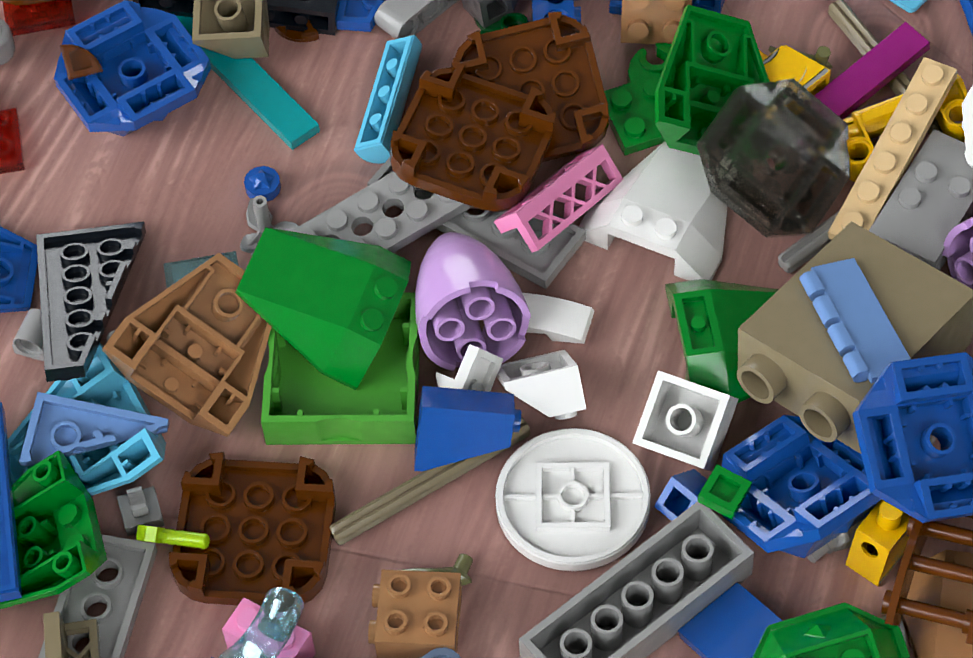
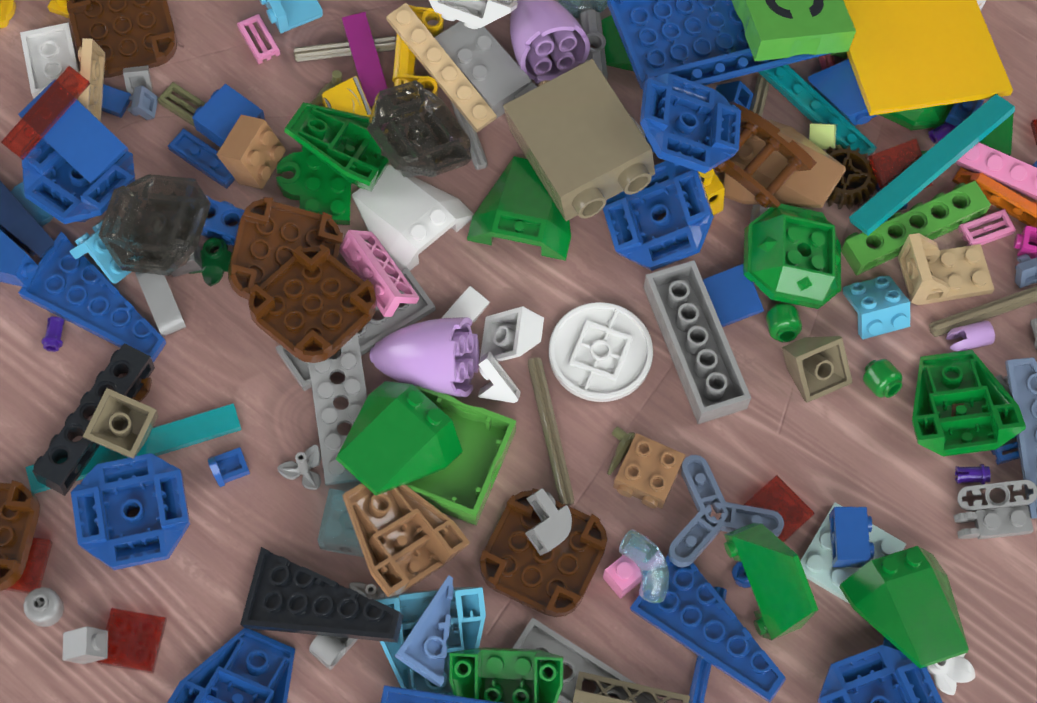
camera: 75 degrees left, 10 degrees up
reddish brown tile [60,44,103,80] -> none
light grey tile [117,486,165,536] -> none
lime bar [136,525,210,549] -> none
blue tile [244,166,281,202] -> none
medium azure brick [354,35,422,164] -> none
blue slope [414,386,521,471] -> none
white brick [633,370,739,471] -> none
blue brick [654,469,708,521] -> none
green plate [697,464,752,520] -> none
medium blue windscreen [799,258,911,384] -> none
none -> blue tile [208,447,250,487]
none -> light grey brick [525,488,572,556]

